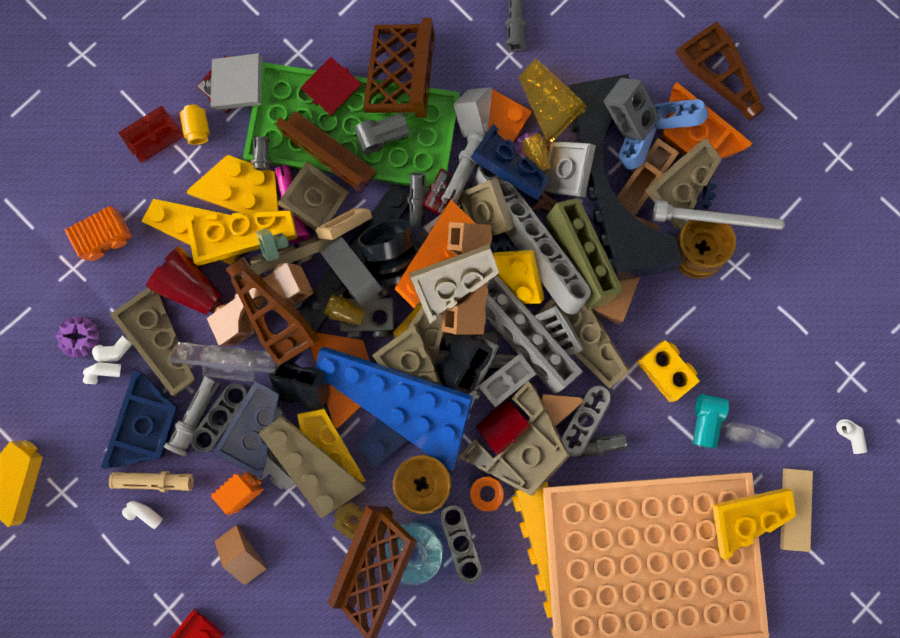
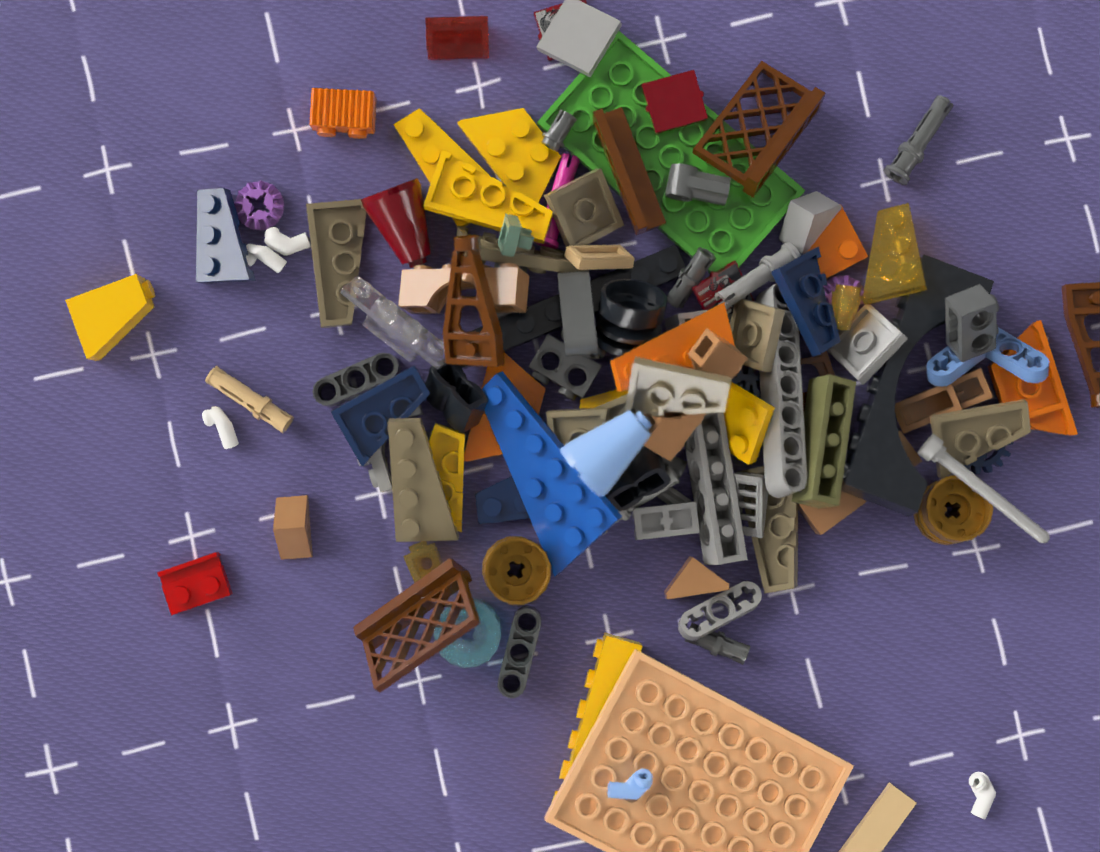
camera: 30 degrees right, 5 degrees up
dark blue wing [101,370,179,469] -> none
light grey pin [164,376,220,457] -> none
yellow brick [180,105,210,145] -> none
orange brick [211,471,264,516] -> none
clear yellow cone [324,294,366,326] -> none
dark tan wing [459,381,570,496] -> none
orange piece [470,476,504,511] -> none
dark red piece [475,399,531,455] -> none
yellow brick [636,340,700,402] -> none
teal piece [692,393,729,449] -> none
yellow wing [712,488,796,560] -> none
clear slope [721,423,784,450] -> none
none -> wing [196,188,256,284]
none -> light blue cone [560,410,652,497]
none -> light blue arm [607,769,653,800]

